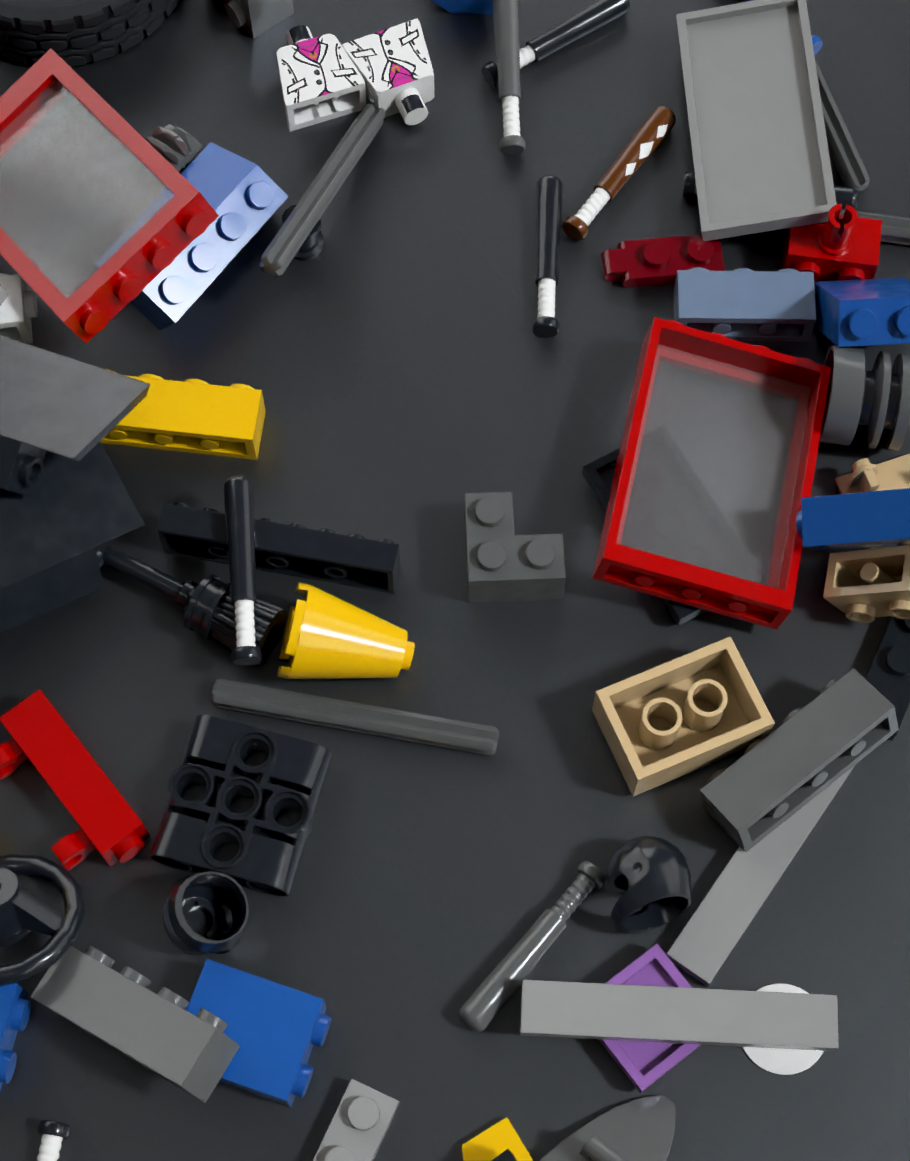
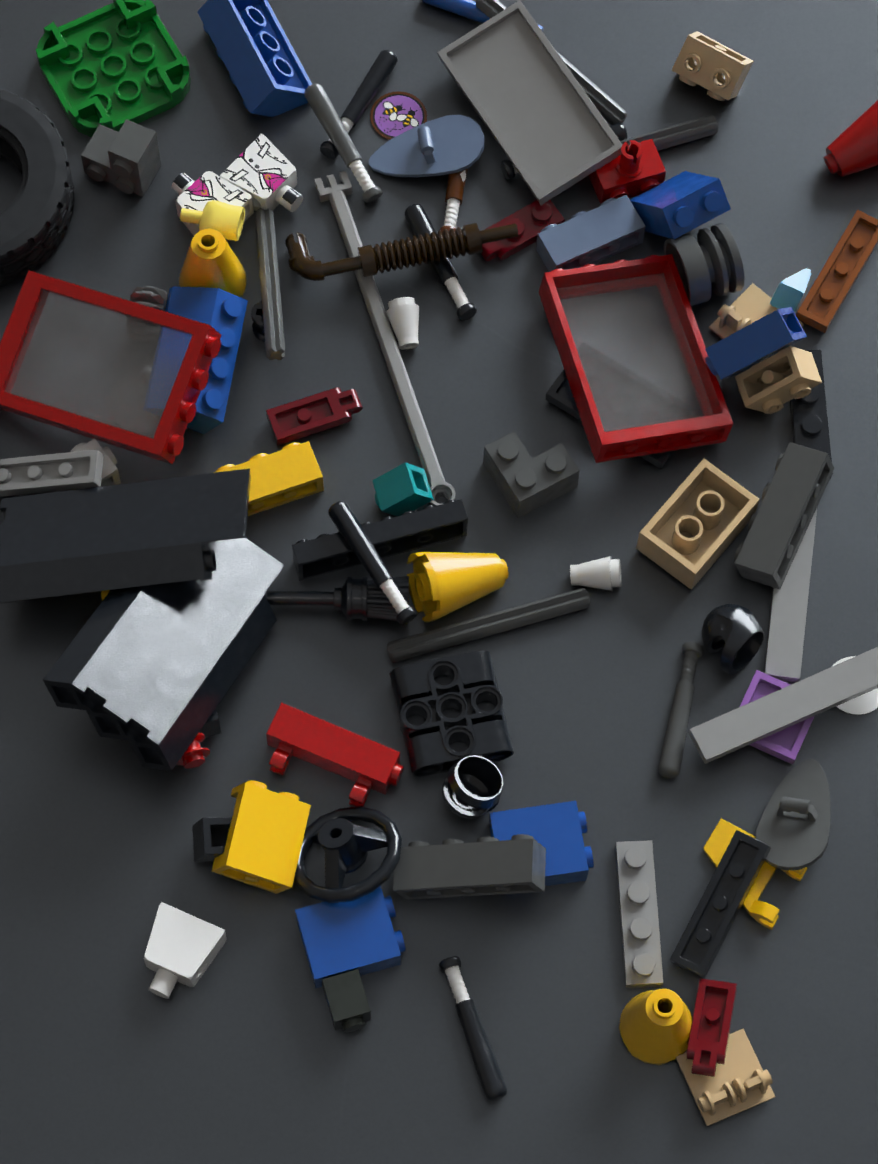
camera: 30 degrees left, 0 degrees up
none -> yellow cone [179,229,247,297]
none -> light yellow piece [180,200,245,241]
none -> dark red hinge [266,387,363,445]
none -> dark brown piece [285,223,519,281]
none -> light grey hinge [314,171,456,506]
none -> sand blue shield [369,115,485,177]
none -> sticker [370,92,427,140]
none -> teal brick [372,462,434,516]
none -> white cone [386,297,419,350]
none -> white cone [570,556,621,591]

